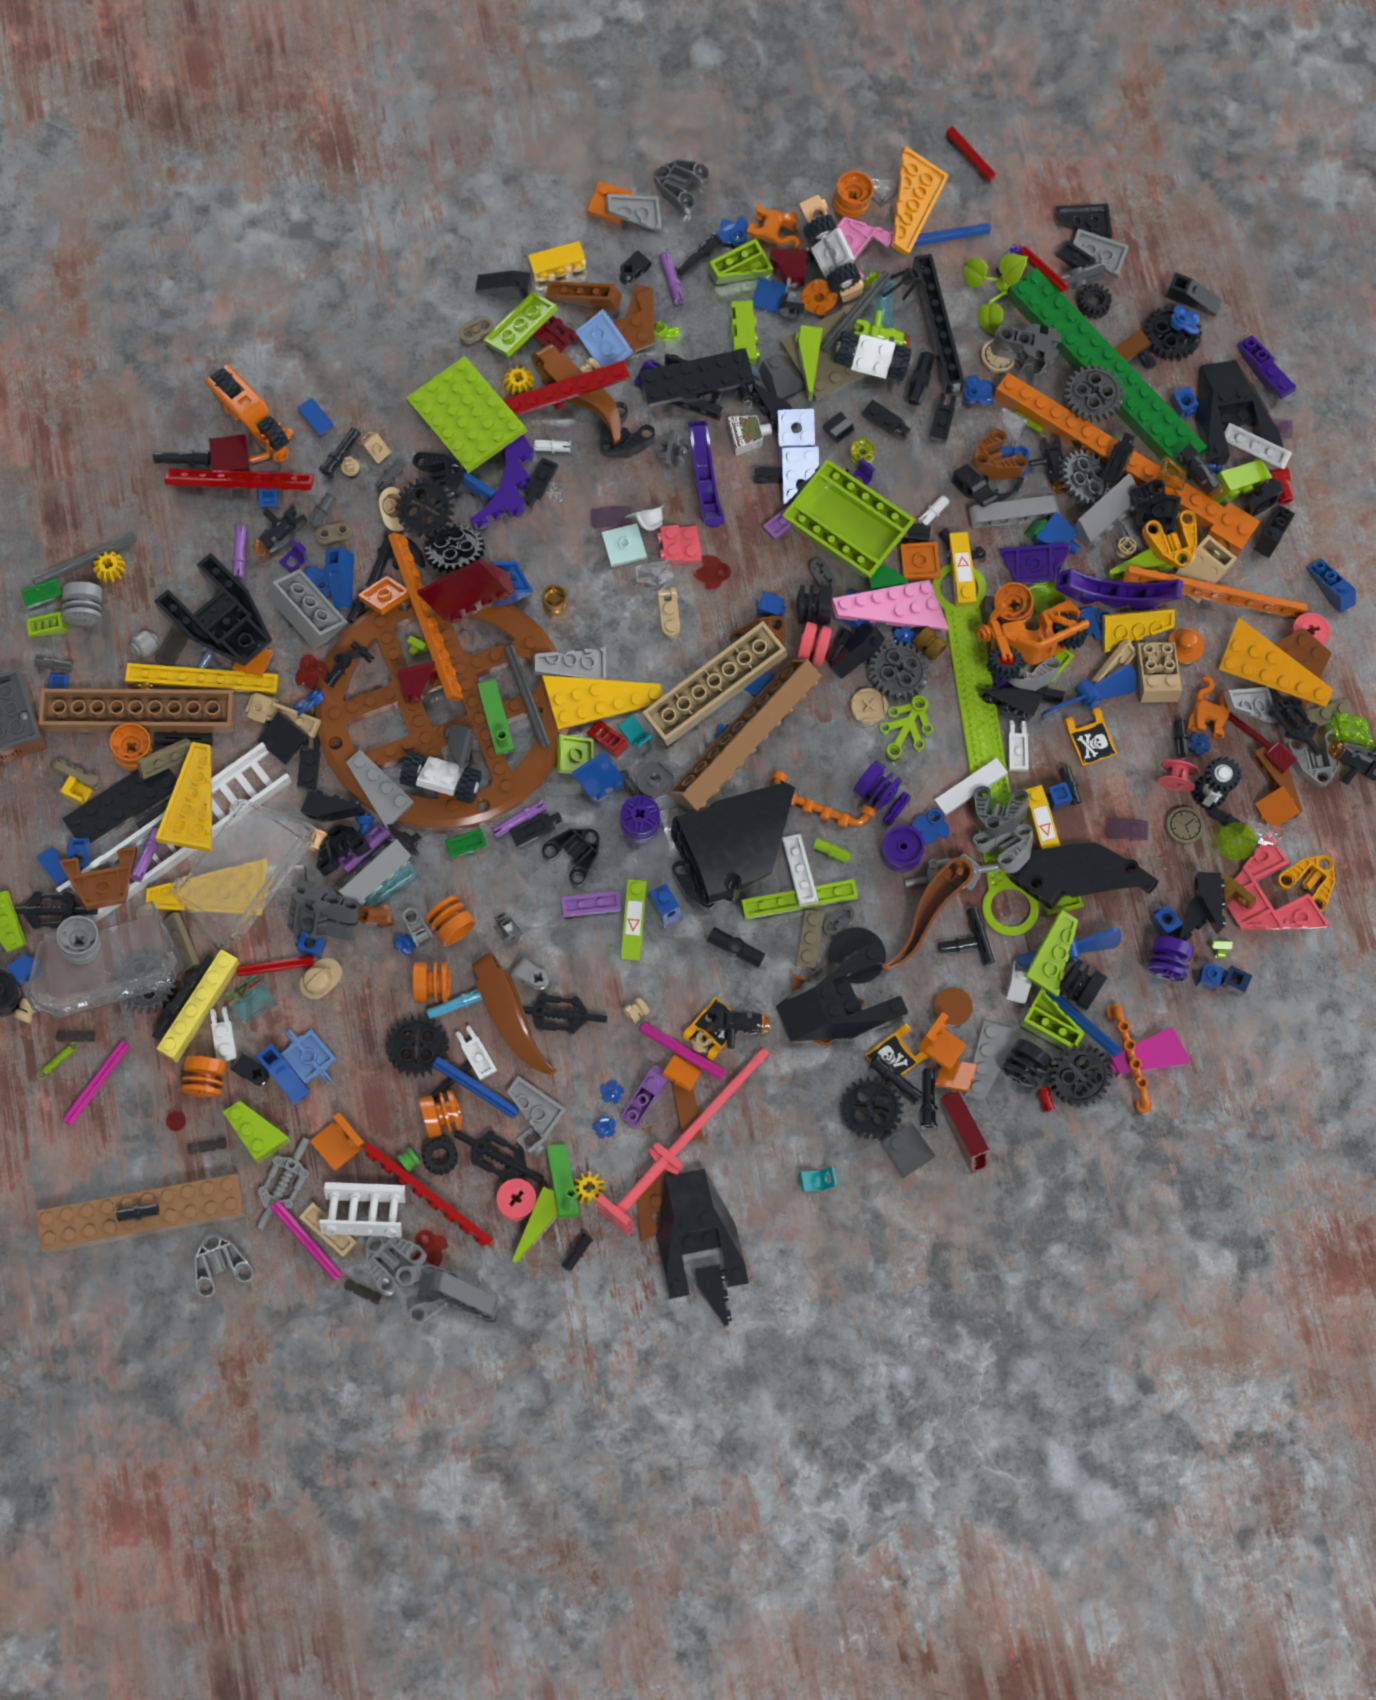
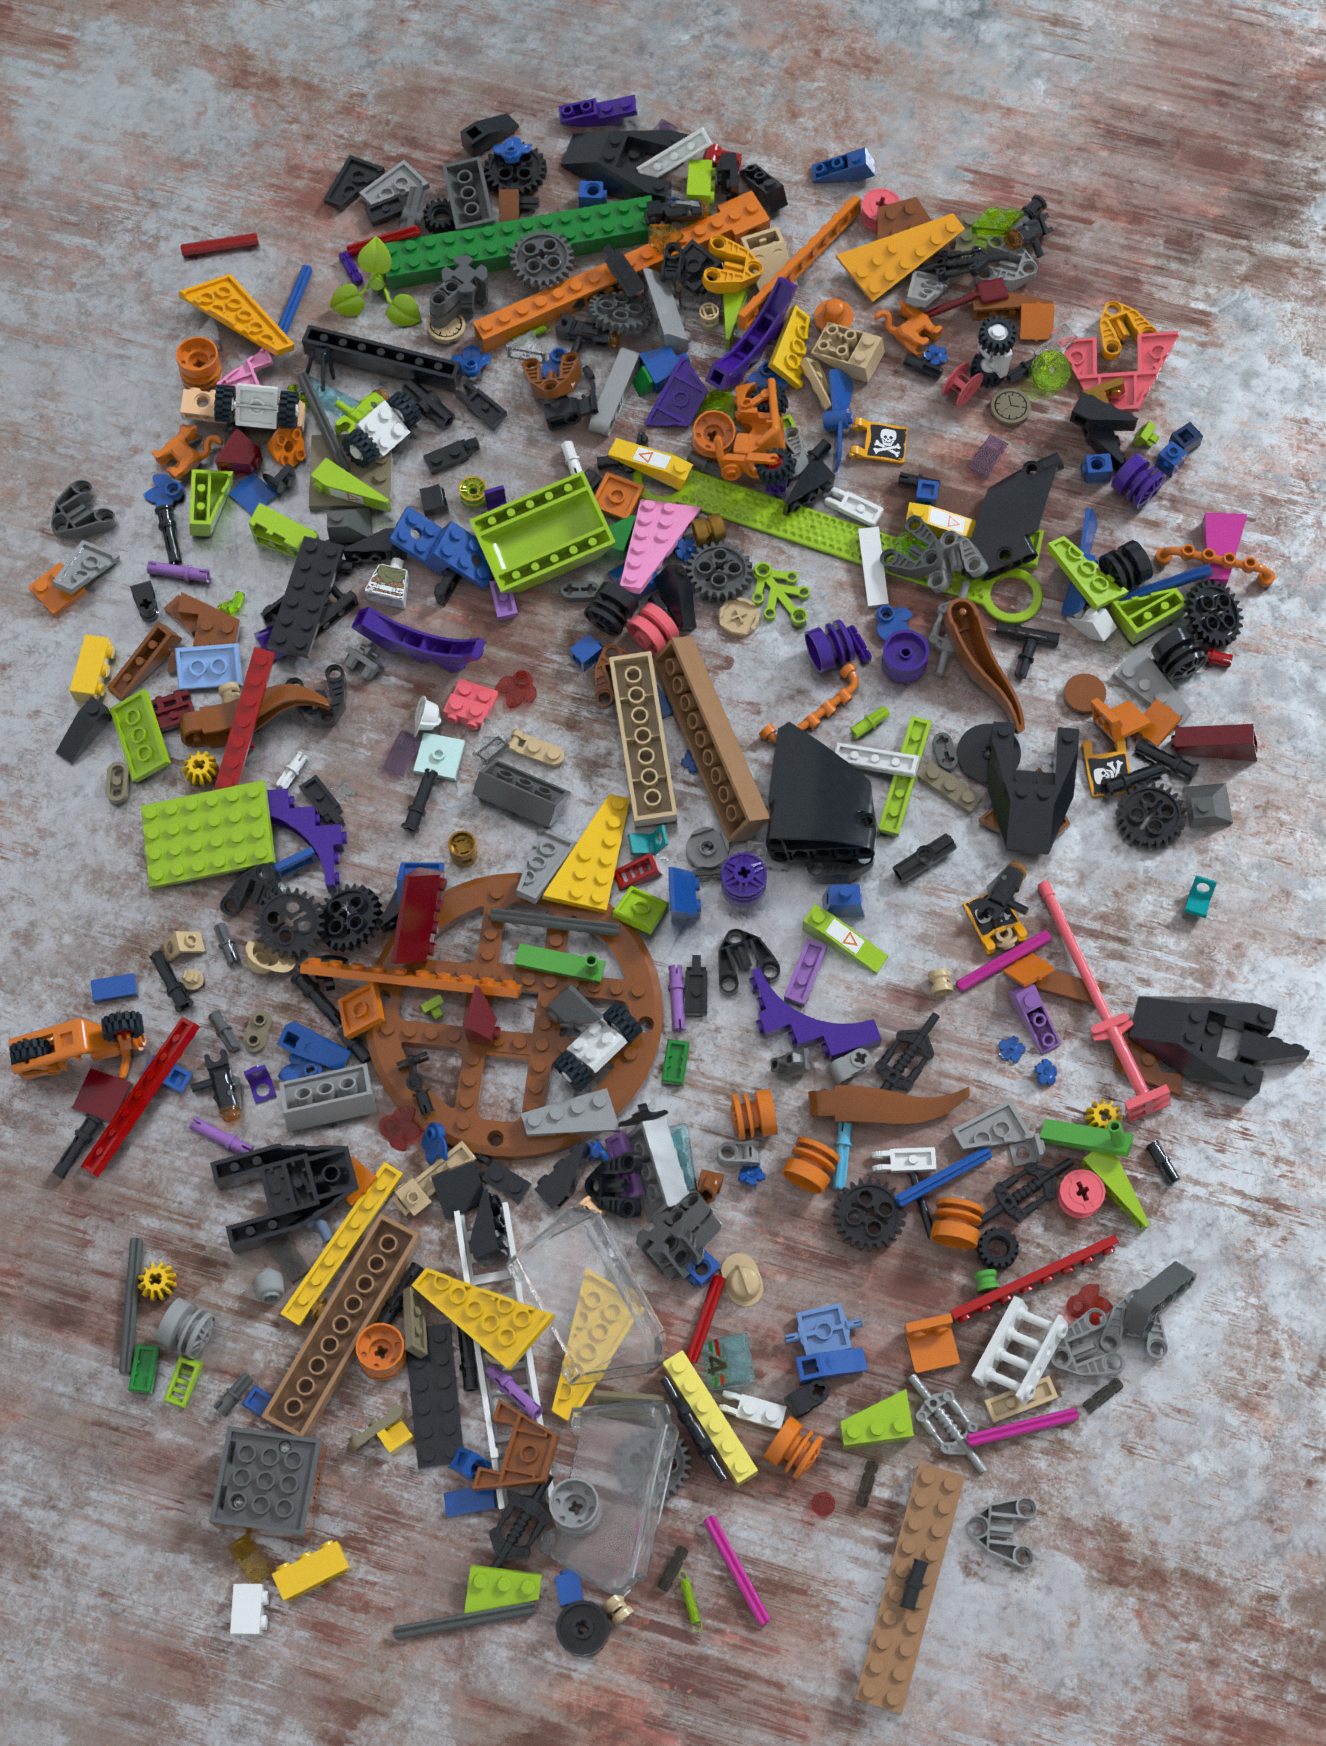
camera: 55 degrees left, 5 degrees down
none -> black pin [401,768,438,833]
none -> dark grey slope [442,156,495,230]
none -> black slope [470,1189,509,1266]
none -> dark grey slope [472,759,571,827]
none -> dark purple arch [749,967,882,1062]

